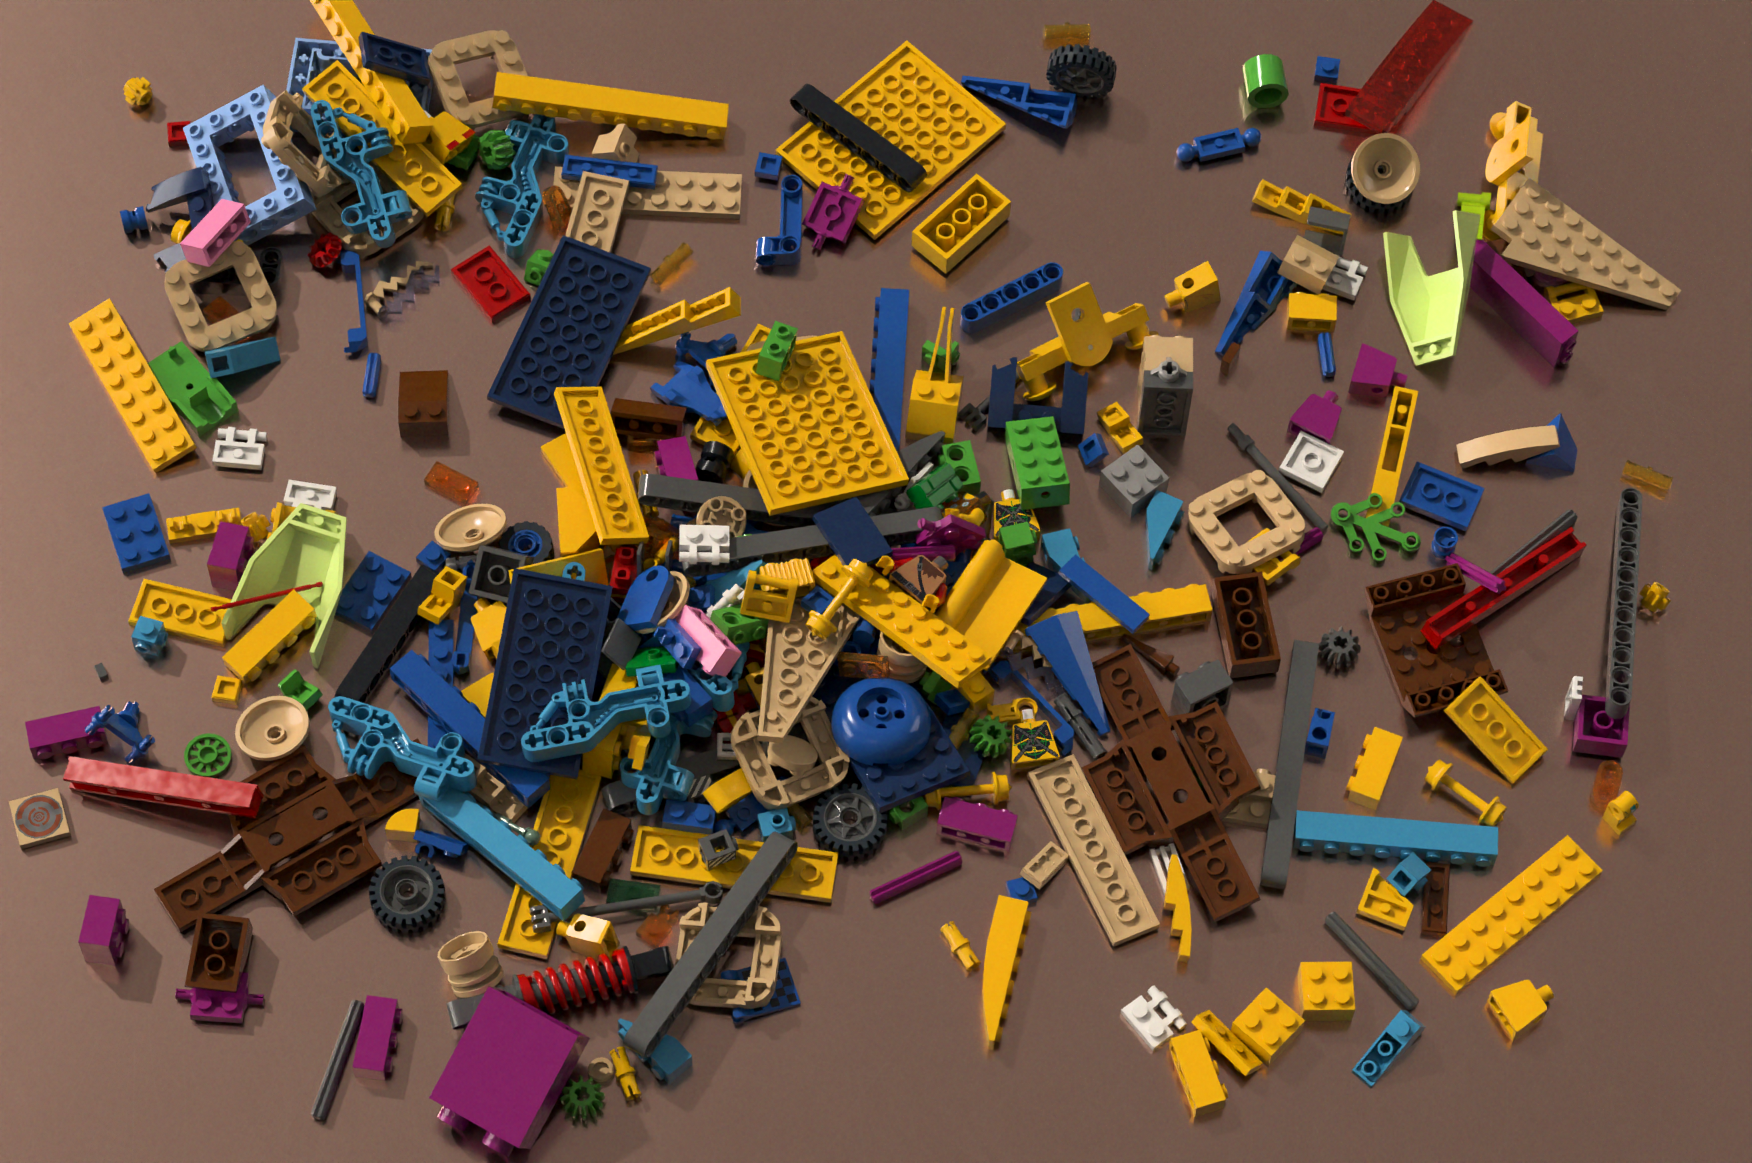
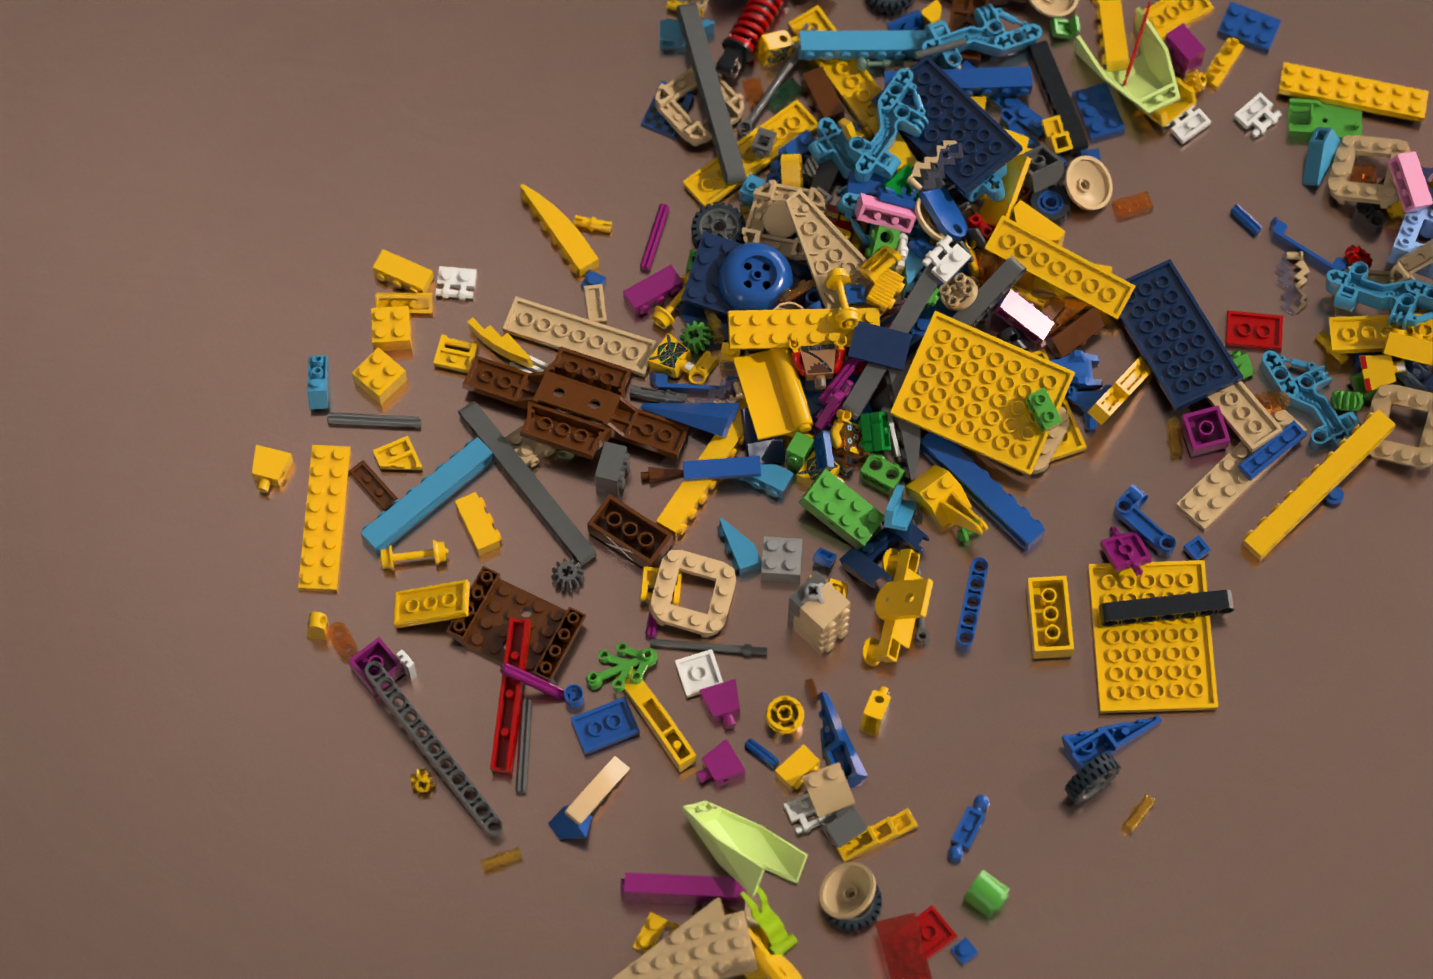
camera: 135 degrees right, 5 degrees up
reddish brown slope [398,370,449,437] -> none
tan brick [592,124,639,163] -> none
blue leg [1304,707,1335,759] -> none
dark azure brick [1386,852,1431,896] -> none
none -> yellow plate [433,335,479,373]
none -> yellow cone [765,696,804,734]
none -> blue plate [813,431,834,473]
none -> dark azure panel [884,484,918,531]
none -> piece [906,140,963,195]
none -> dark grey bar [914,38,967,59]
none -> magenta brick [1180,405,1231,457]

